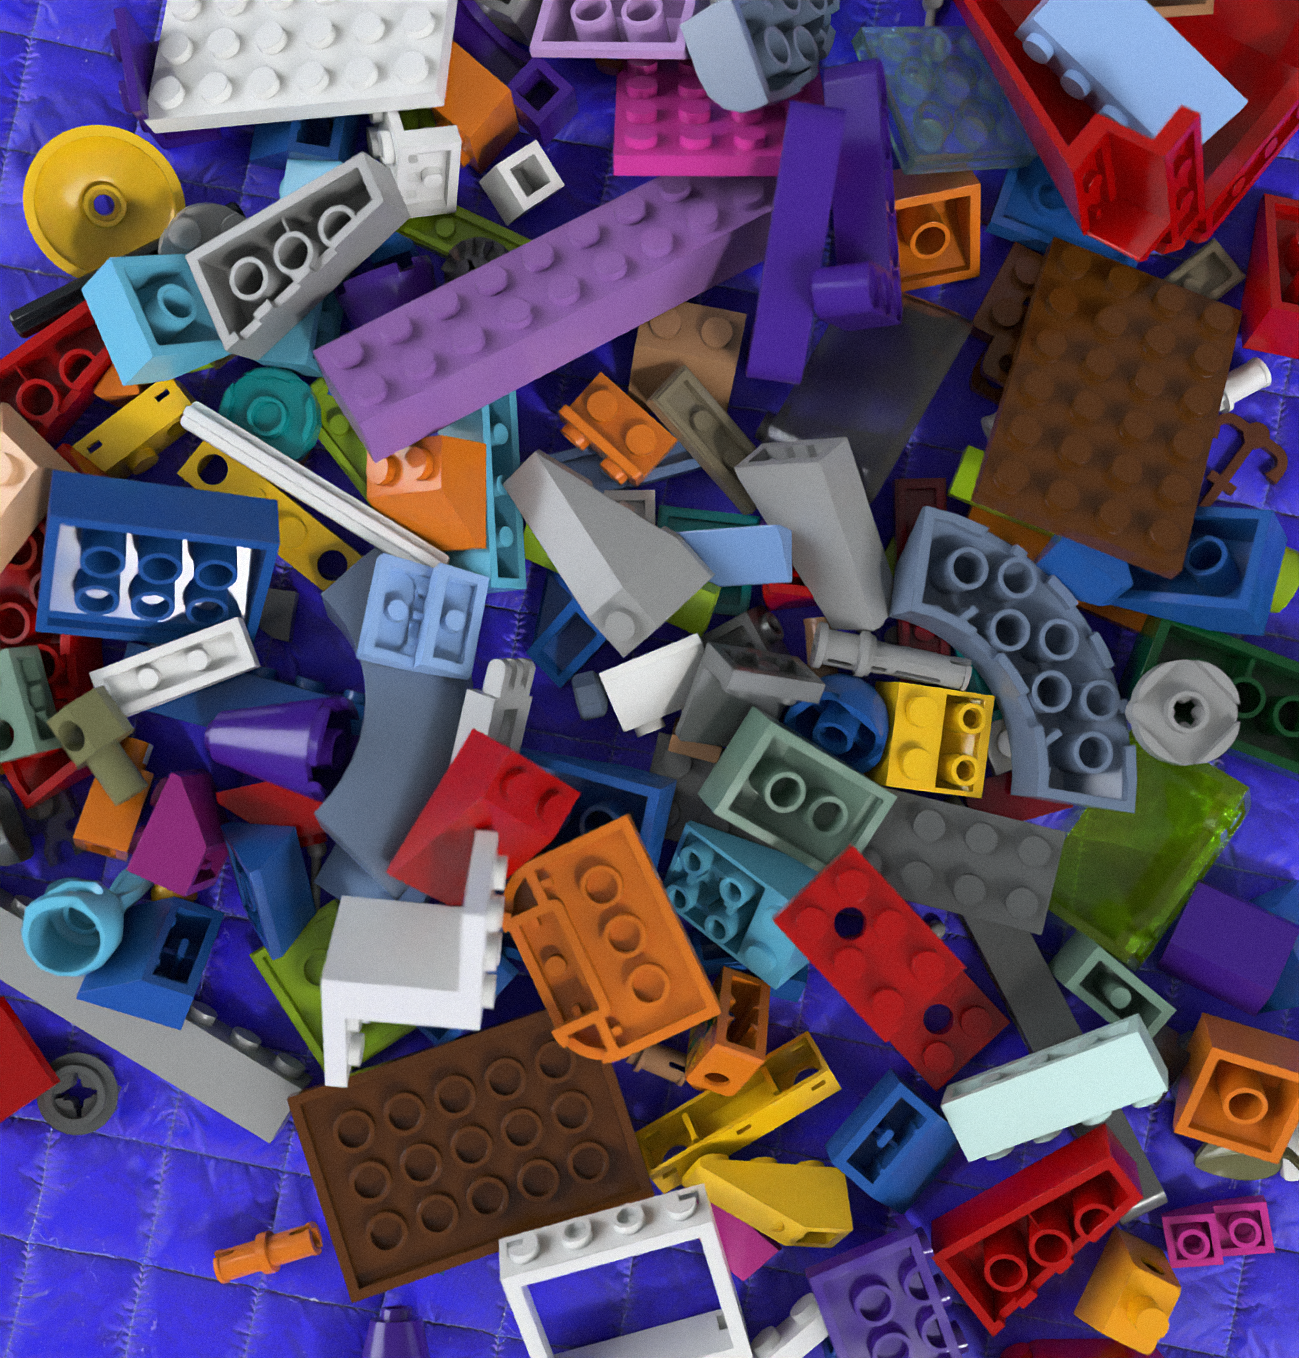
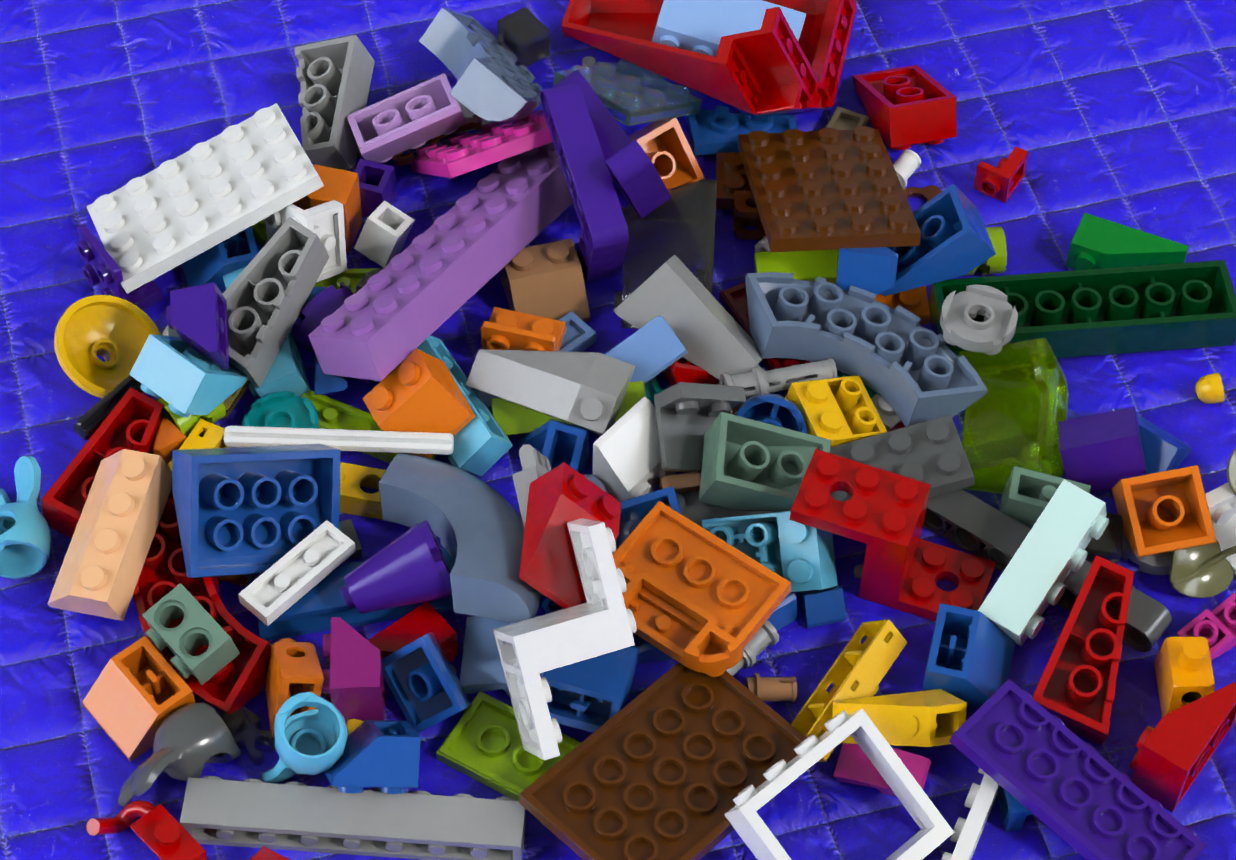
camera: 30 degrees left, 35 degrees down
olive piece [47,685,149,806] -> none
light blue slope [356,553,490,680] -> none
dark tan tile [645,365,757,515] -> none
orange torso [684,966,771,1096] -> none
none -> dark purple slope [166,283,229,369]

